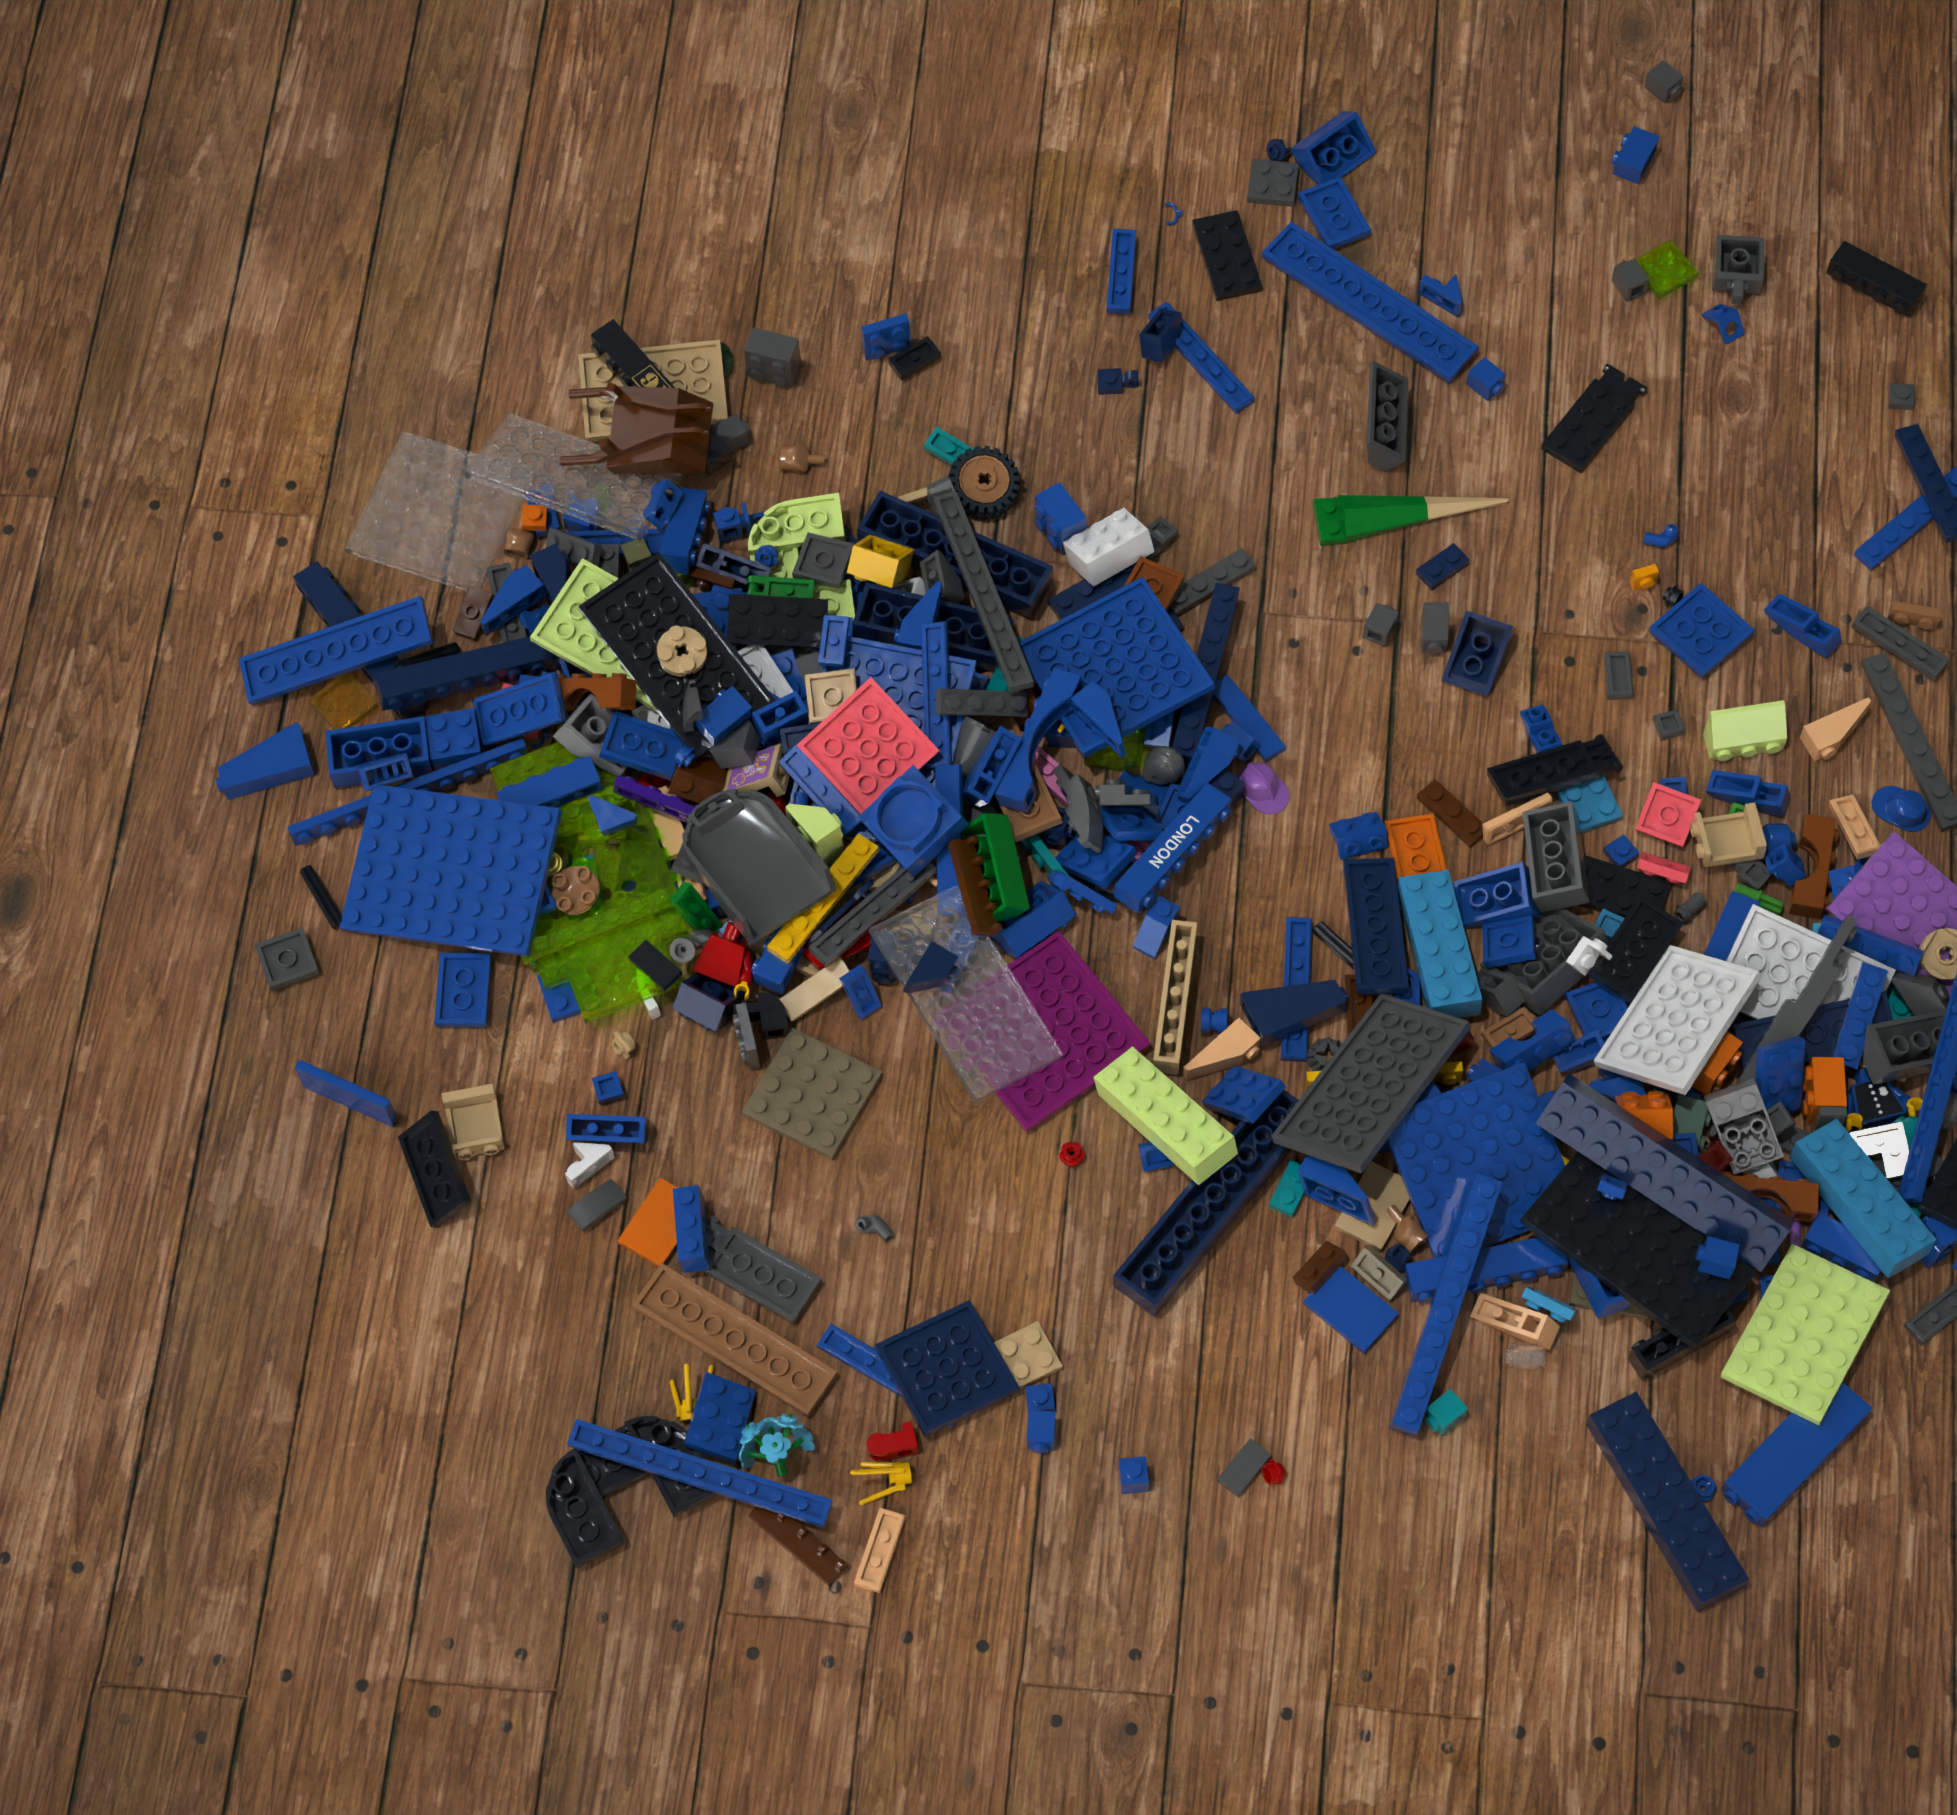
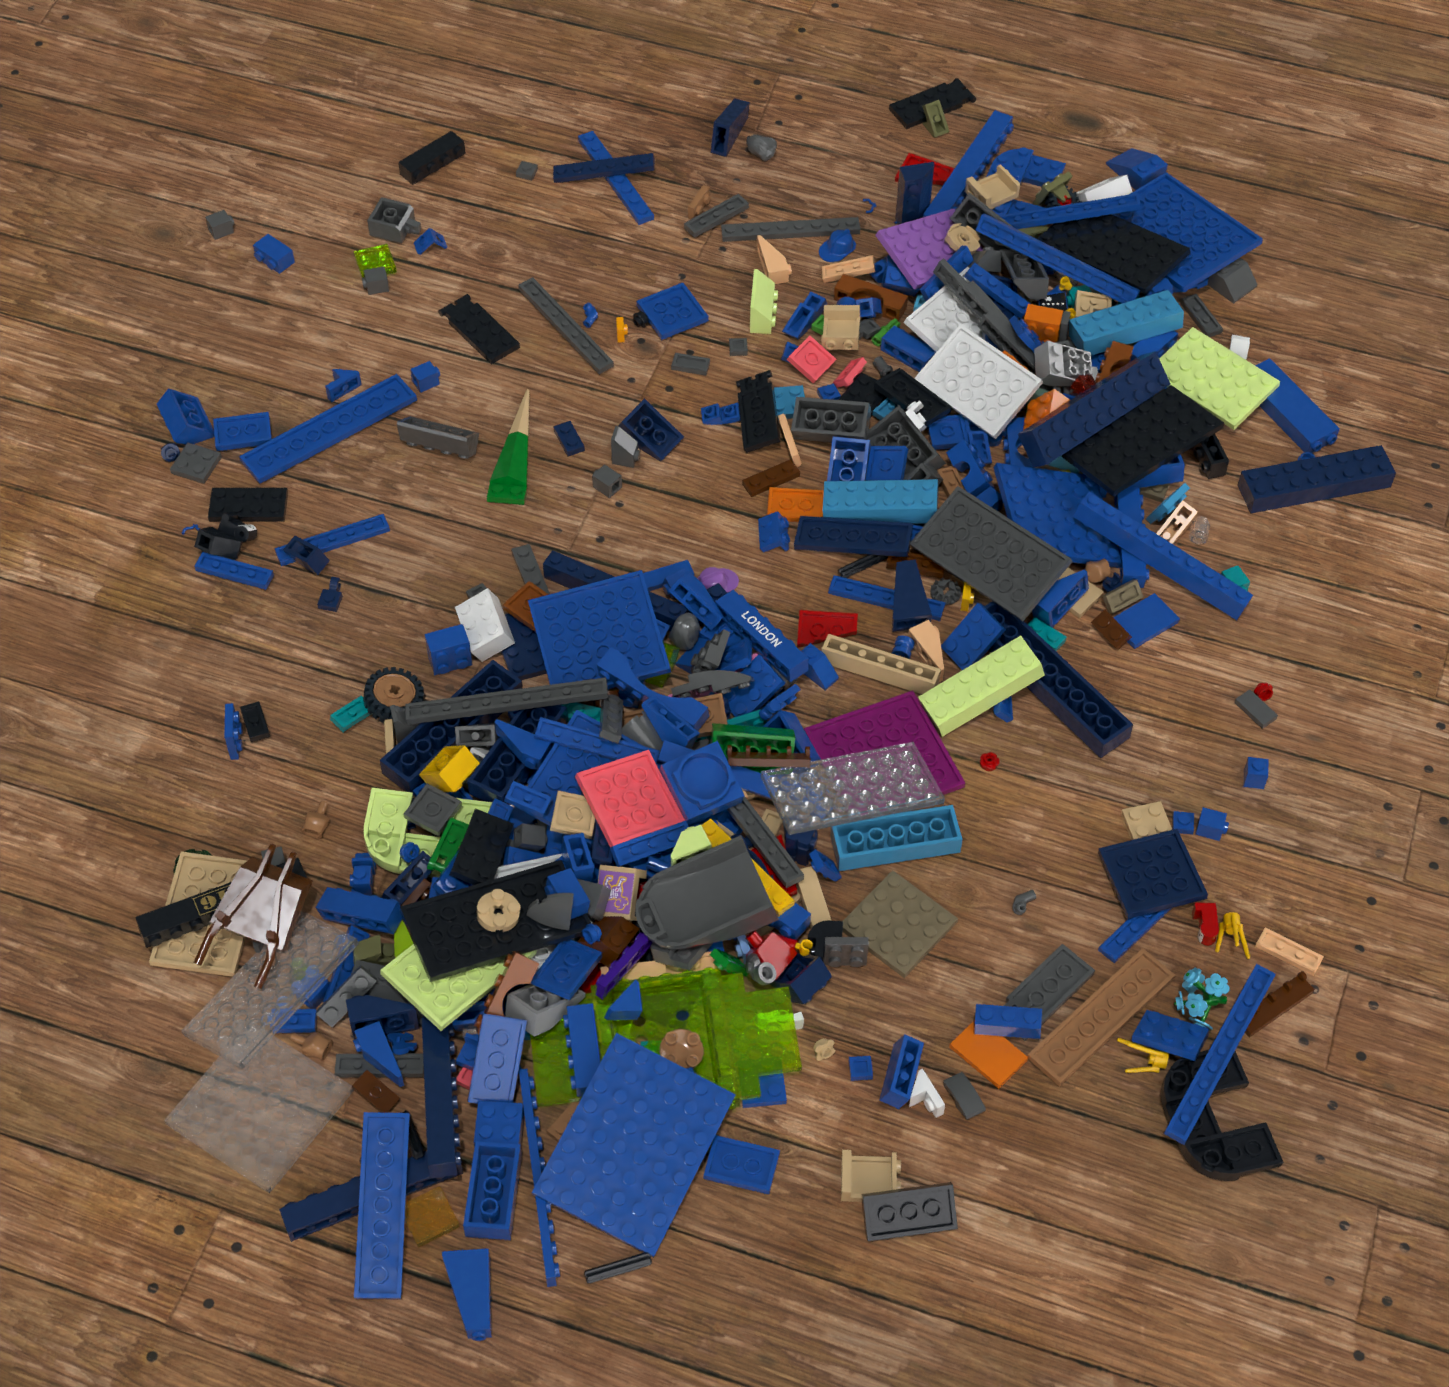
camera: 80 degrees left, 10 degrees down
dark grey plate [254,927,319,991] -> none
blue tile [295,1060,398,1128] -> none
blue slope [356,753,413,792] -> none
orange plate [521,505,548,531] -> none
black tile [628,940,683,992] -> none
blue leg [643,479,683,529] -> none
dark grey piece [744,327,801,388] -> none
dark blue slope [903,941,959,994] -> none
blue slope [1070,681,1126,758] -> none
blue plate [1597,1174,1628,1200] -> none
blue brick [1695,1236,1740,1279] -> none
blue slope [1764,593,1842,658] -> none
none -> black slope [194,527,243,559]
none -> black leg [218,511,257,542]
none -> dark grey plate [518,277,614,374]
none -> red wing [797,610,858,648]
none -> dark azure brick [830,805,963,871]
none -> white slope [1229,335,1250,360]

